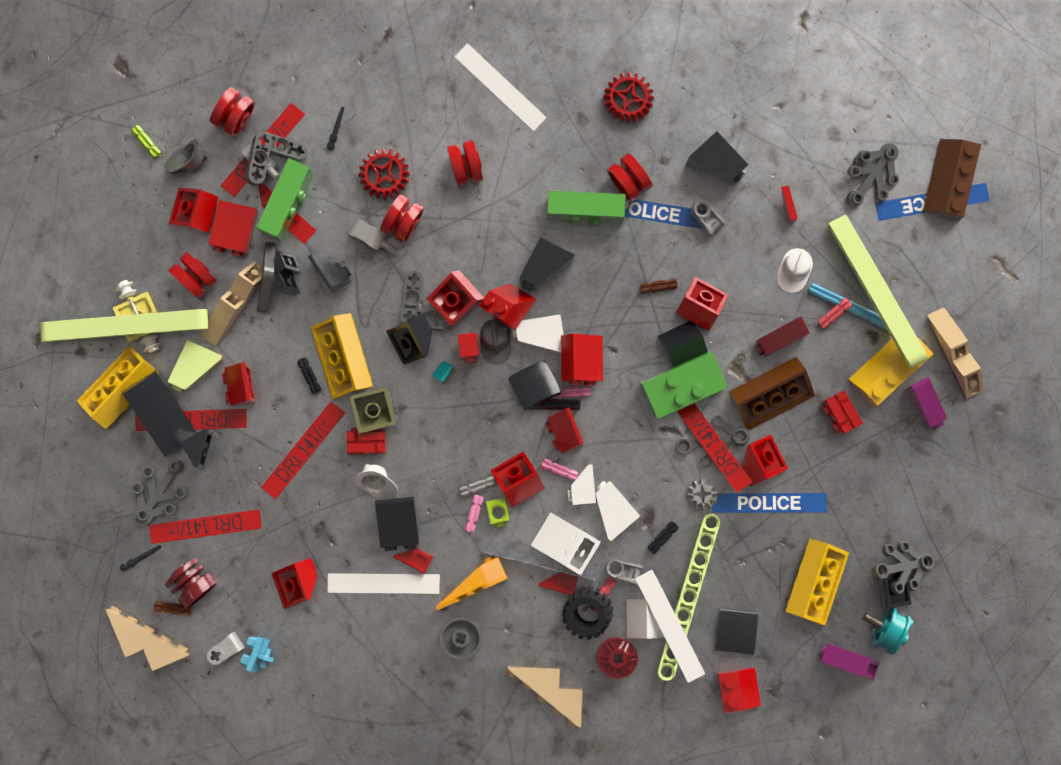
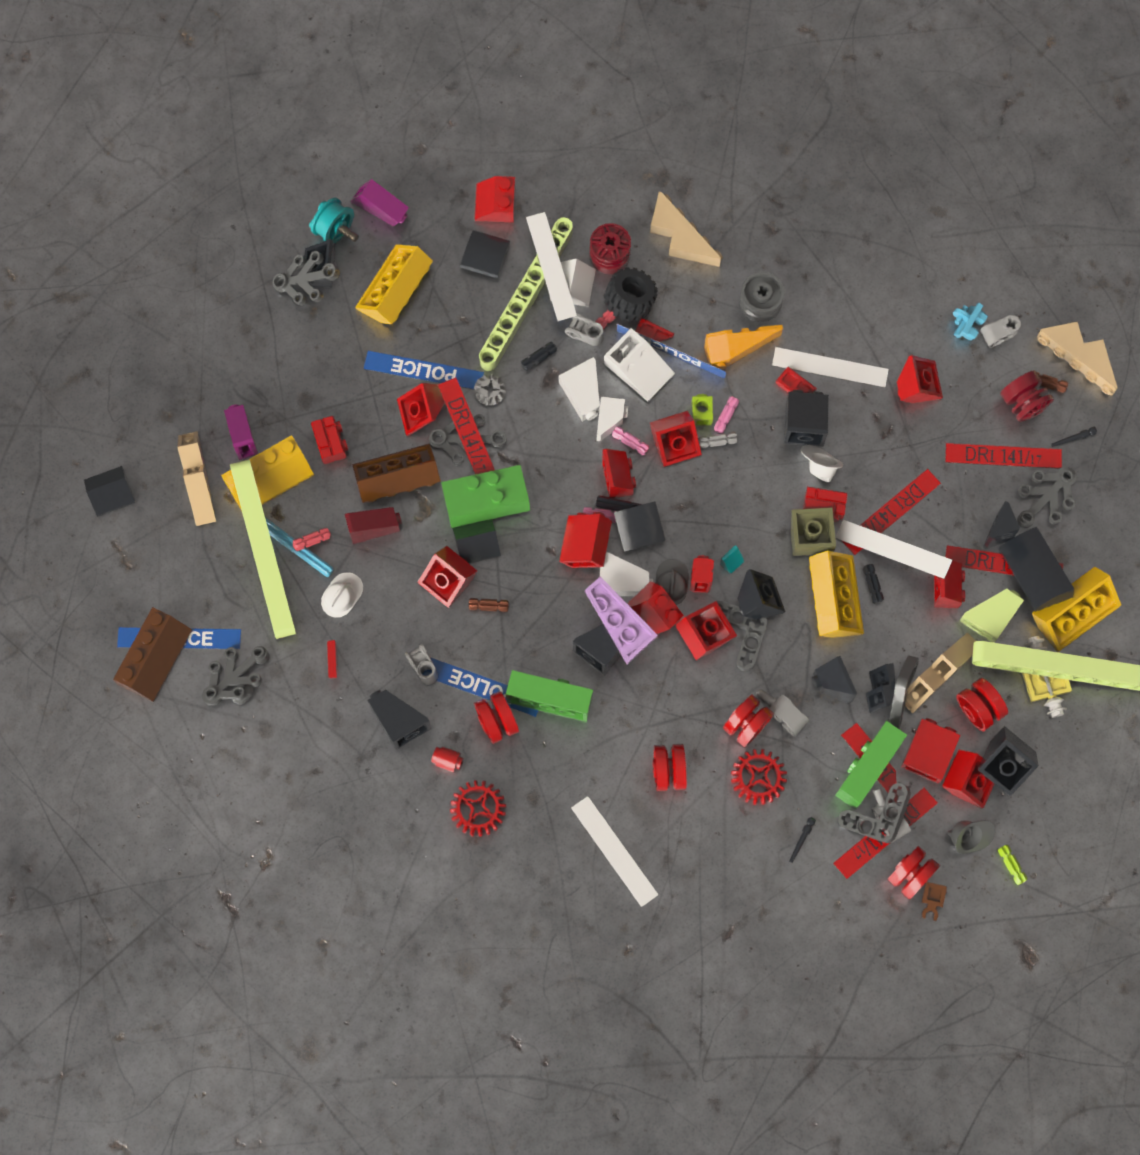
camera: 165 degrees left, 10 degrees down
none -> black slope [84,466,136,517]
none -> red brick [431,746,464,772]
none -> lavender wing [585,577,658,665]
none -> white sticker [835,520,952,578]
none -> reddish brown plate [922,882,947,921]
none -> black slope [978,726,1039,797]

